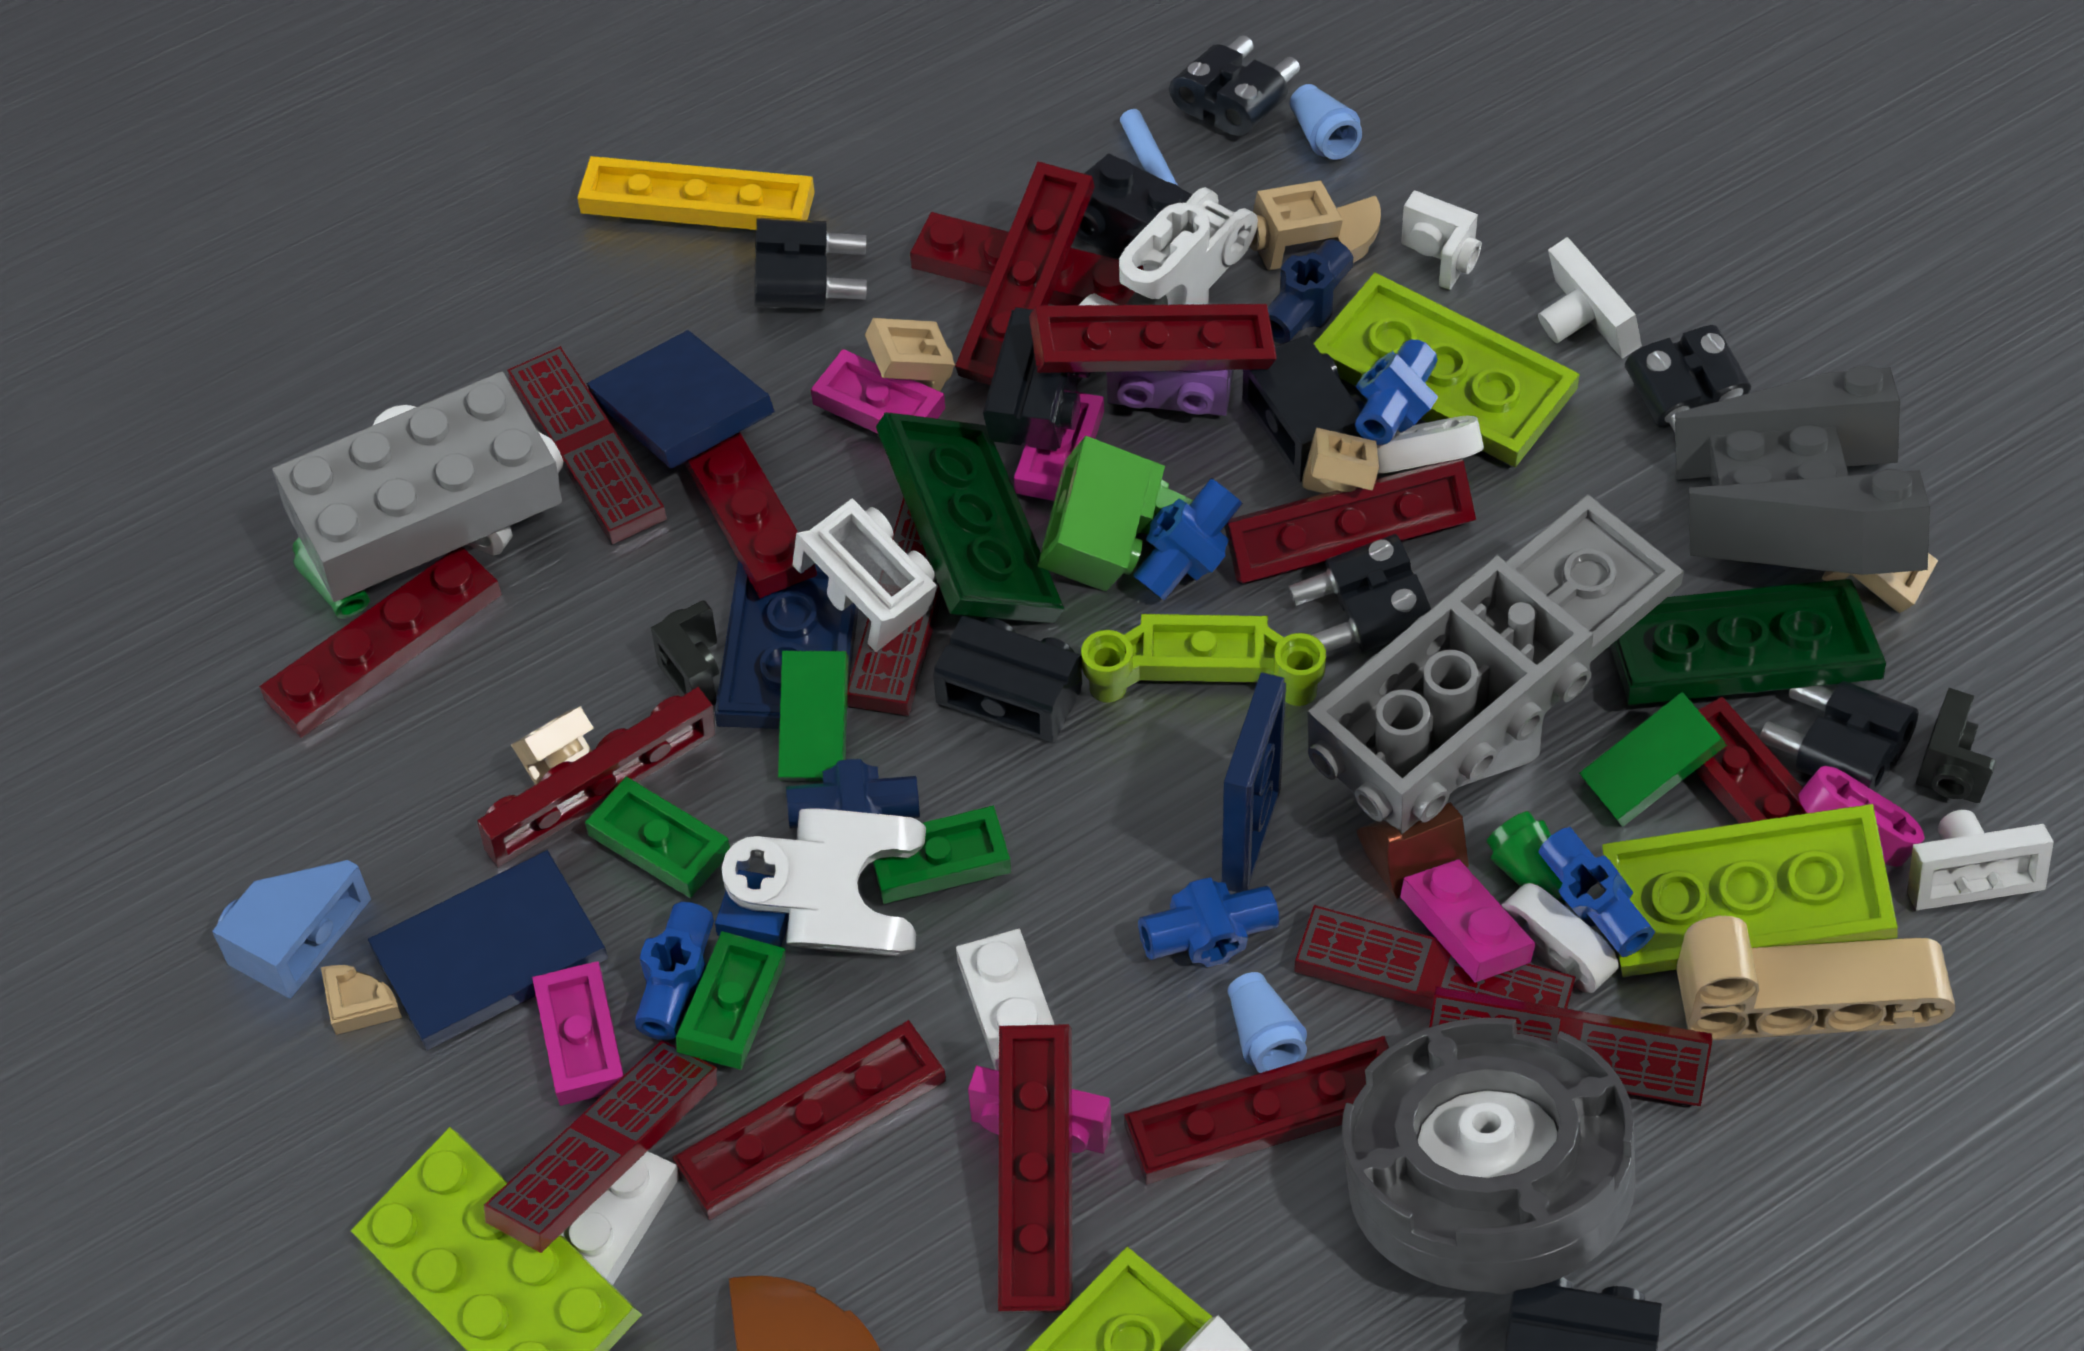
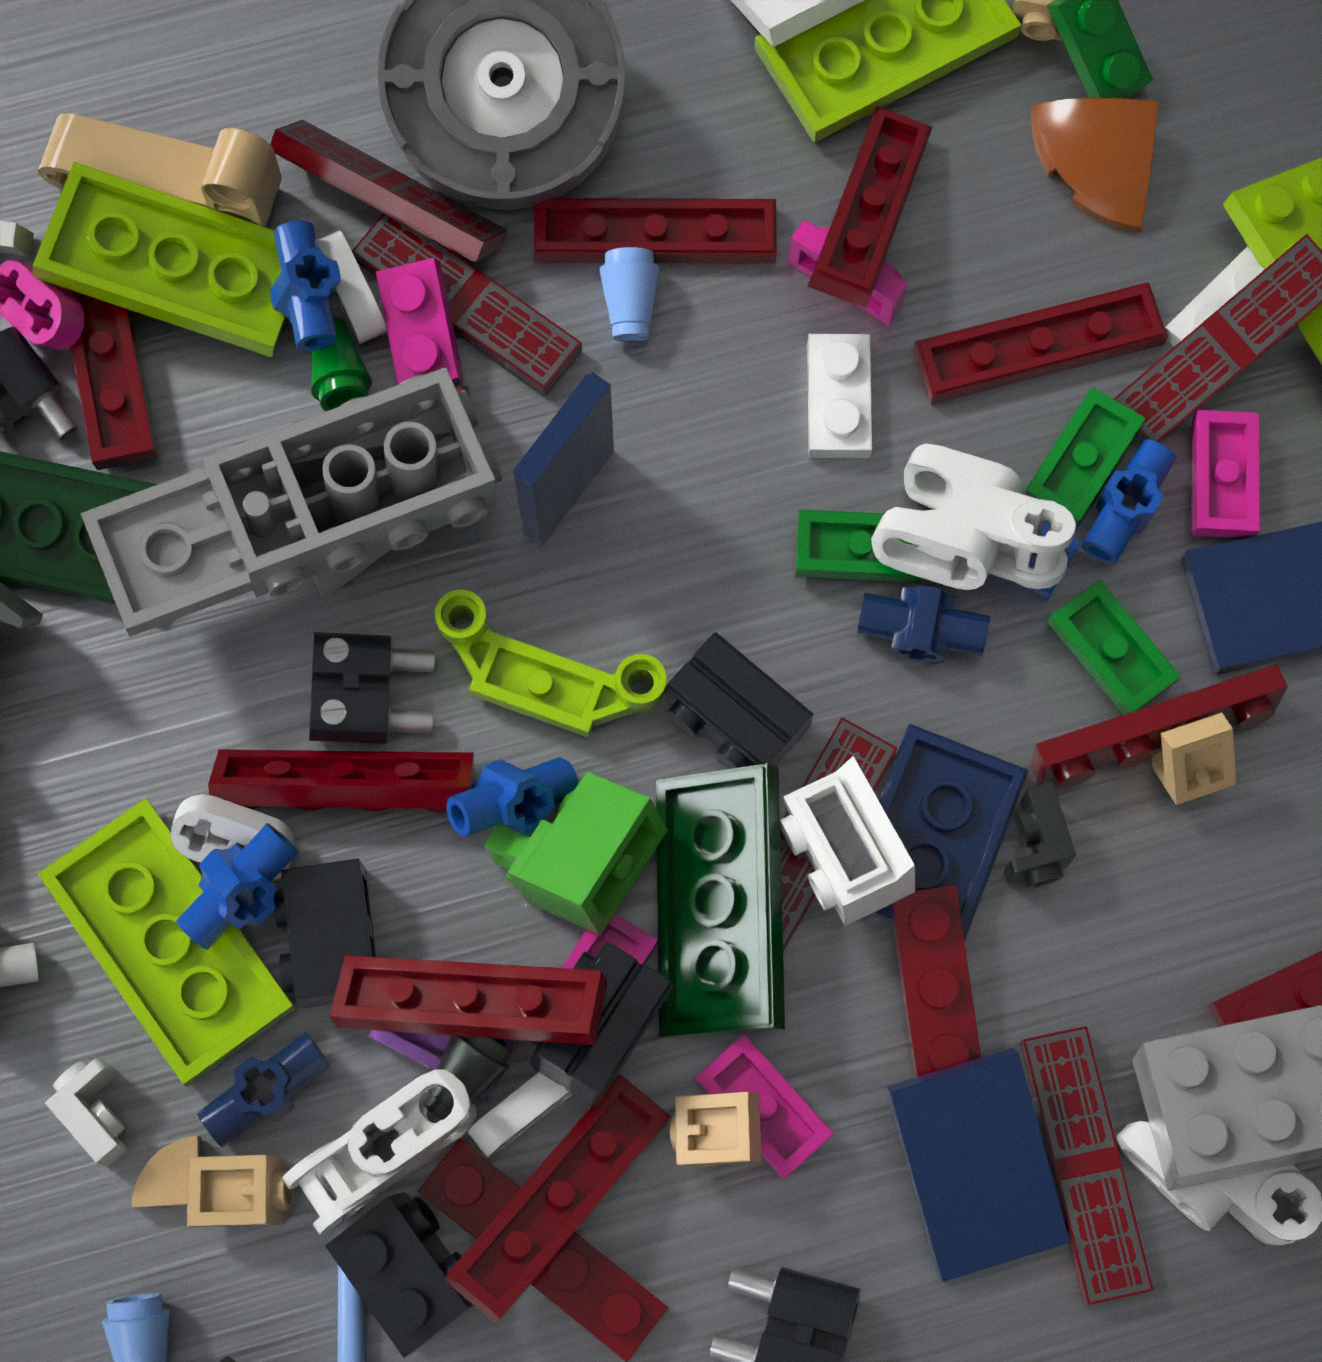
camera: 165 degrees left, 20 degrees up
green tile [778,651,849,782] -> none
blue axle [1138,877,1279,968] -> none
tan bracket [1302,428,1379,493] -> none
green tile [1579,692,1727,827] -> none

